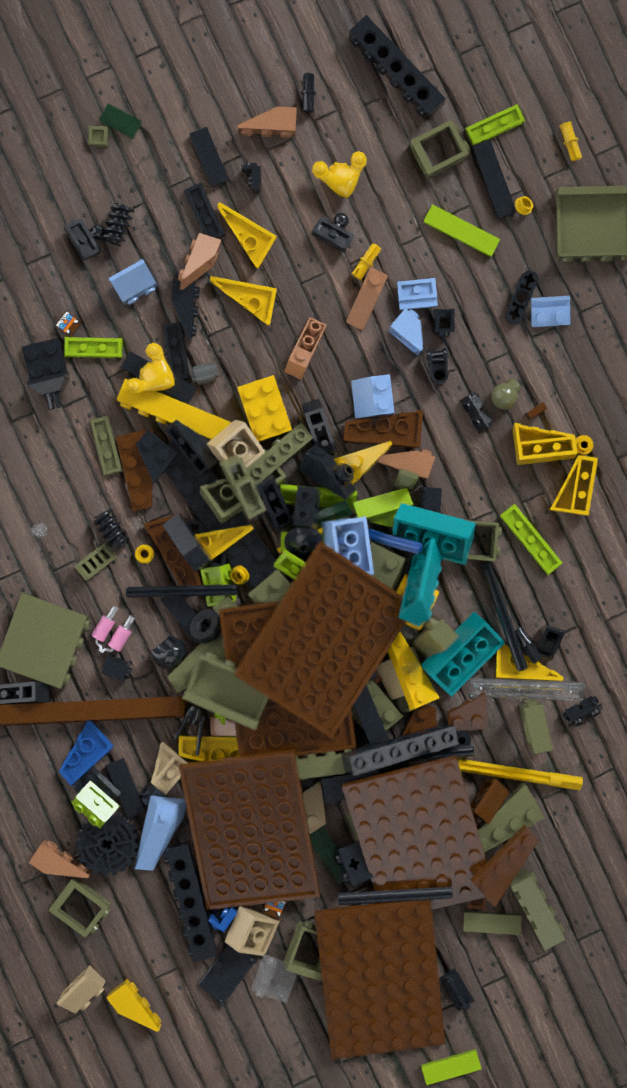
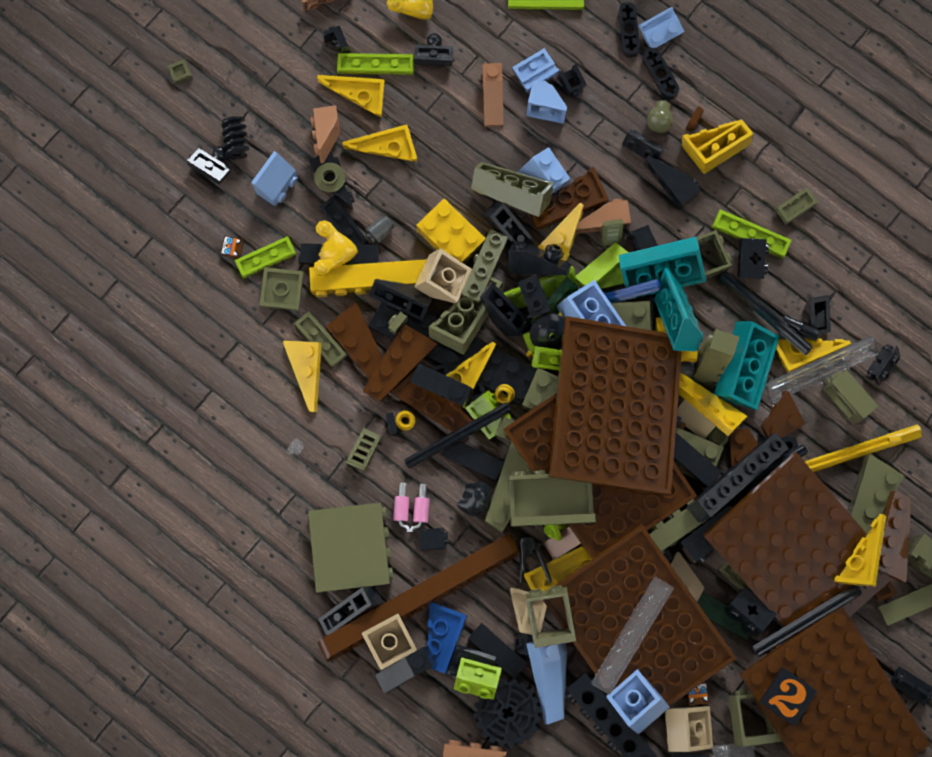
camera: 30 degrees left, 10 degrees down
black plate [21,337,70,410] -> none
black piece [93,509,129,552] -> none
clear green tile [99,103,142,140] -> none
black wing [136,430,179,482] -> none
black tile [184,183,225,239] -> none
black tile [189,126,229,188] -> none
black tyre [190,609,222,644] -> none
blue bracket [208,907,238,932] -> none
olive slope [220,454,266,519] -> none
nougat slope [285,317,327,380] -> none
yellow axle [351,243,381,281] -> none
black piece [427,348,449,386] -> none
reddish brown slope [470,779,509,825] -> none
yellow wedge [550,455,598,516] -> none
yellow plate [576,435,593,455] -> none
none -> olive plate [259,267,304,311]
none -> yellow wing [283,341,322,412]
none -> olive piece [314,163,345,193]
none -> lime tile [337,53,414,75]
none -> tan slope [362,614,417,670]
none -> reddish brown wing [363,324,438,402]
none -> black slope [375,646,438,694]
none -> black tile [385,412,398,436]
none -> olive plate [388,312,408,335]
none -> olive wedge [471,162,554,217]
none -> olive window [526,585,576,648]
none -> clear plate [591,577,674,695]
none -> light blue slope [606,670,669,734]
none -> black beam [643,48,679,100]
none -> black slope [644,156,701,209]
none -> black brick [737,238,769,279]
none -> black tile [759,667,817,727]
none -> olive plate [775,187,819,225]
none -> yellow wing [835,514,886,587]

